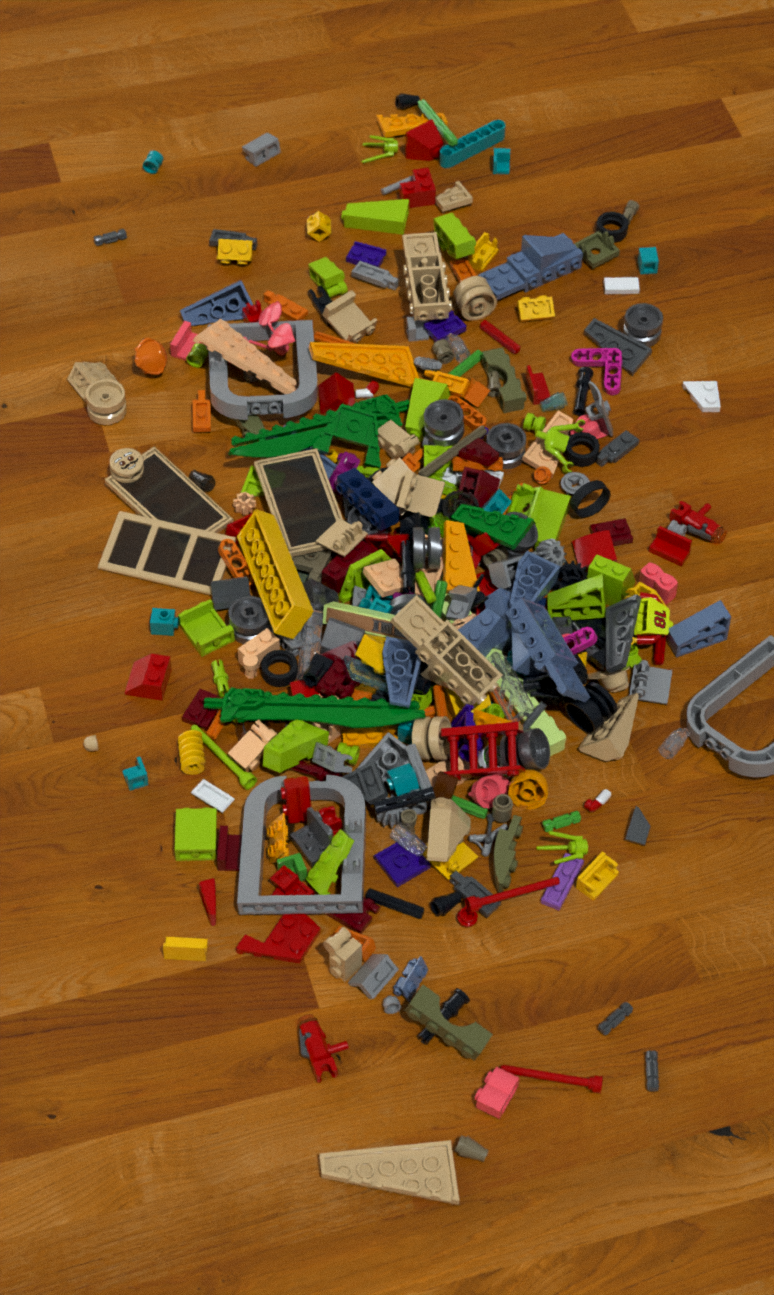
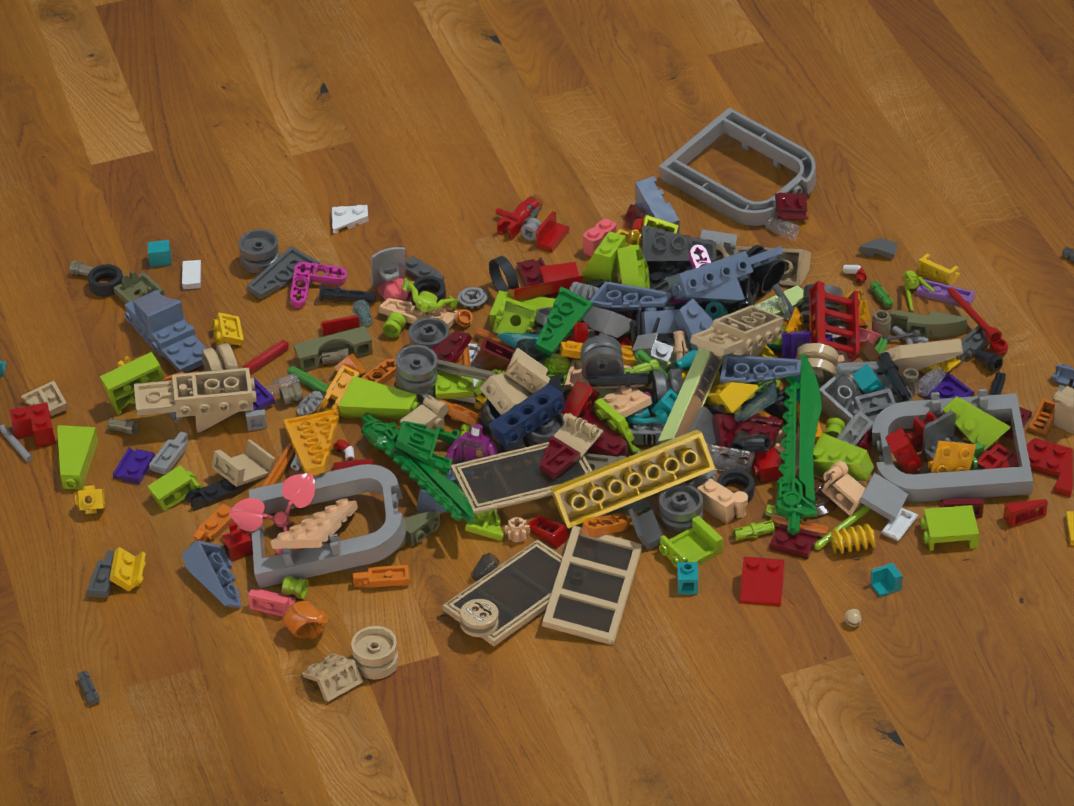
camera: 90 degrees left, 10 degrees down
none -> red slope [508,275,583,301]
none -> dark red wing [540,436,581,479]
none -> clear red slope [623,204,646,230]
none -> dark red plate [775,192,809,221]
none -> light grey tile [859,473,909,522]

